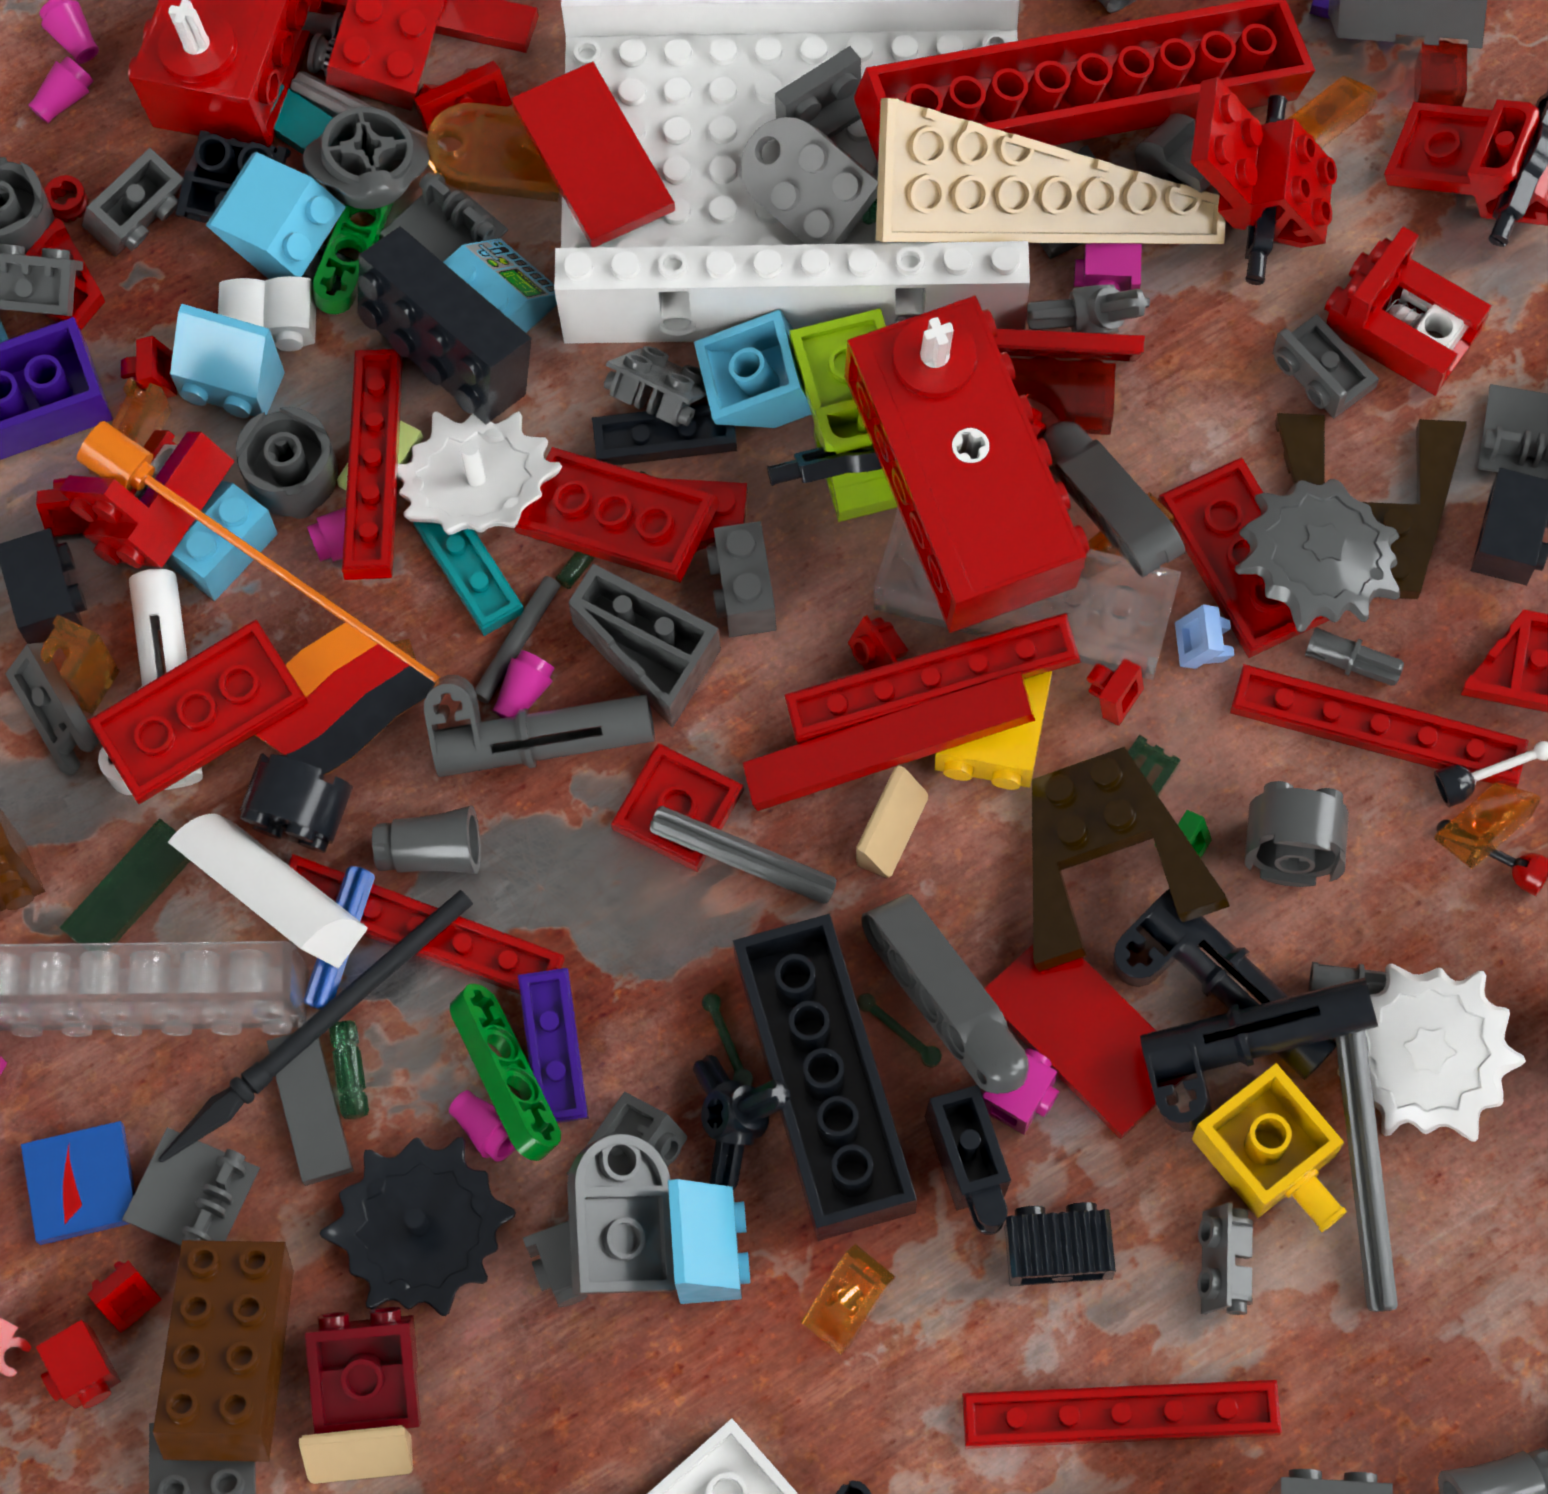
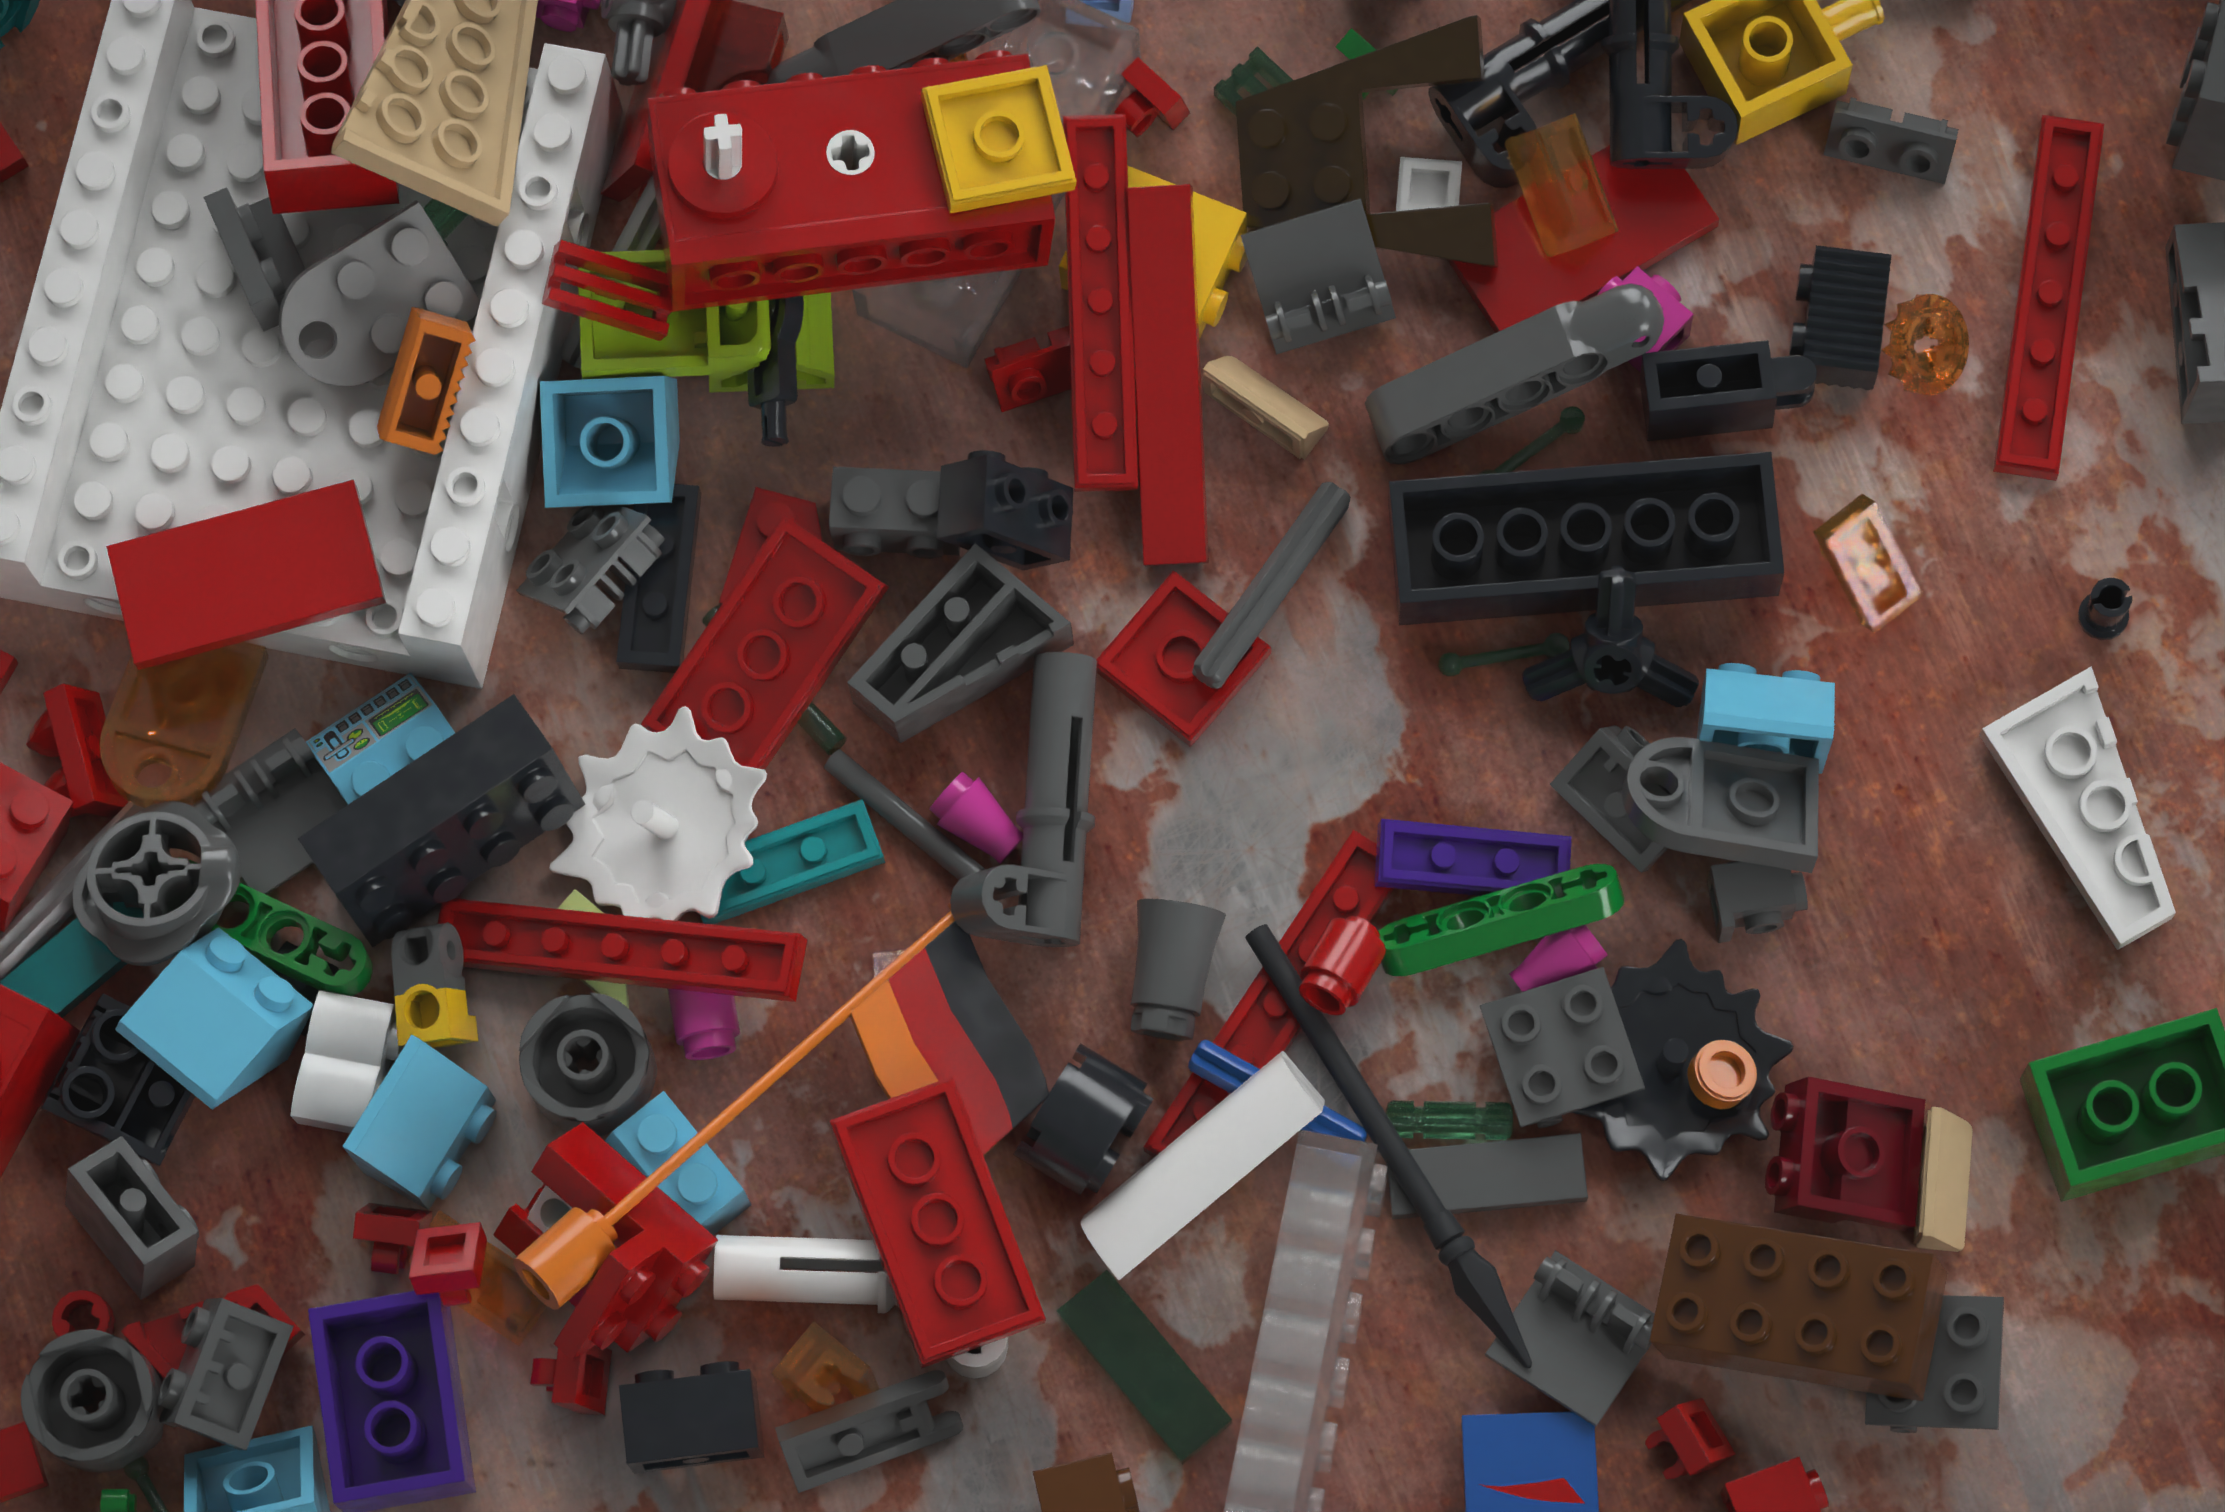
camera: 75 degrees left, 5 degrees up
none -> orange brick [376,307,476,455]
none -> leg [391,922,478,1049]
none -> red tile [409,1222,487,1307]
none -> red tile [542,240,672,341]
none -> yellow tile [921,65,1077,214]
none -> black brick [937,450,1074,571]
none -> dark grey hinge [1241,198,1396,355]
none -> red brick [1299,916,1386,1016]
none -> white tile [1396,157,1462,211]
none -> dark grey hinge [1480,967,1645,1128]
none -> clear orange slope [1505,113,1619,257]
none -> orange tile [1687,1040,1757,1109]
none -> clear orange gear [1881,294,1969,395]

